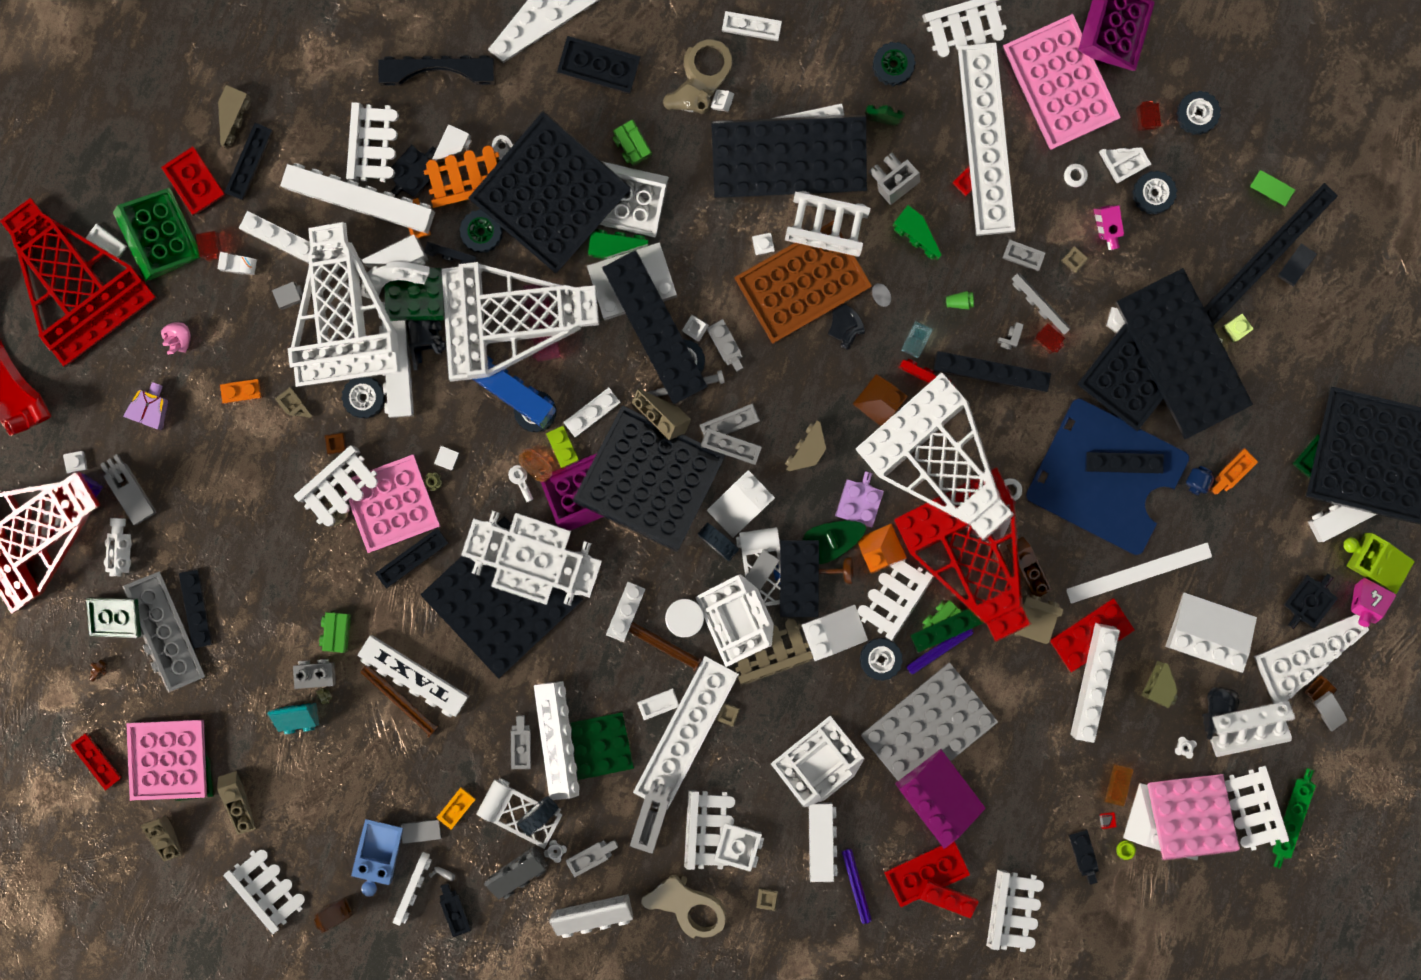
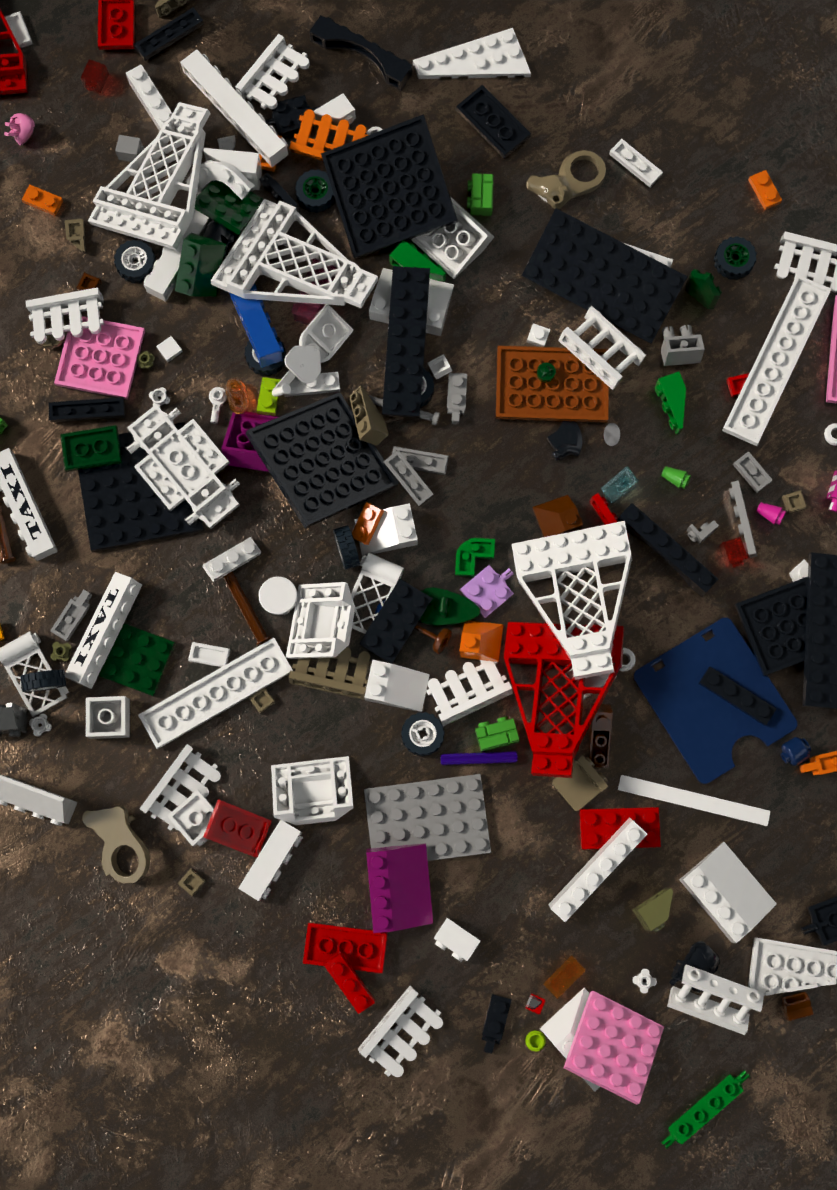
camera: 30 degrees right, 10 degrees down
green slope [113,188,202,282] -> none
white leg [217,252,257,275] -> none
light grey hinge [565,839,619,877] -> none
light grey hinge [630,781,671,854] -> none
white plate [711,89,734,112] -> none
light grey tile [745,550,779,592] -> none
dark tan slope [785,421,826,472] -> none
dark purple axle [842,849,872,924] -> none
dark green plate [910,603,984,653] -> none
white fence [1225,766,1289,851] -> none
light grey slope [1314,691,1347,731] -> none
none -> olive plate [51,642,71,662]
none -> dark green tile [60,425,122,472]
none -> white brick [86,696,130,739]
none -> white plate [149,387,170,408]
none -> dark green slope [175,233,226,297]
none -> red plate [203,800,272,858]
none -> white tile [217,135,236,150]
none -> white plate [272,304,353,397]
none -> orange plate [352,502,384,545]
none -> white brick [434,918,480,962]
none -> green plate [455,538,495,577]
none -> dark green tile [537,362,556,382]
none -> dark pink cone [756,502,786,525]

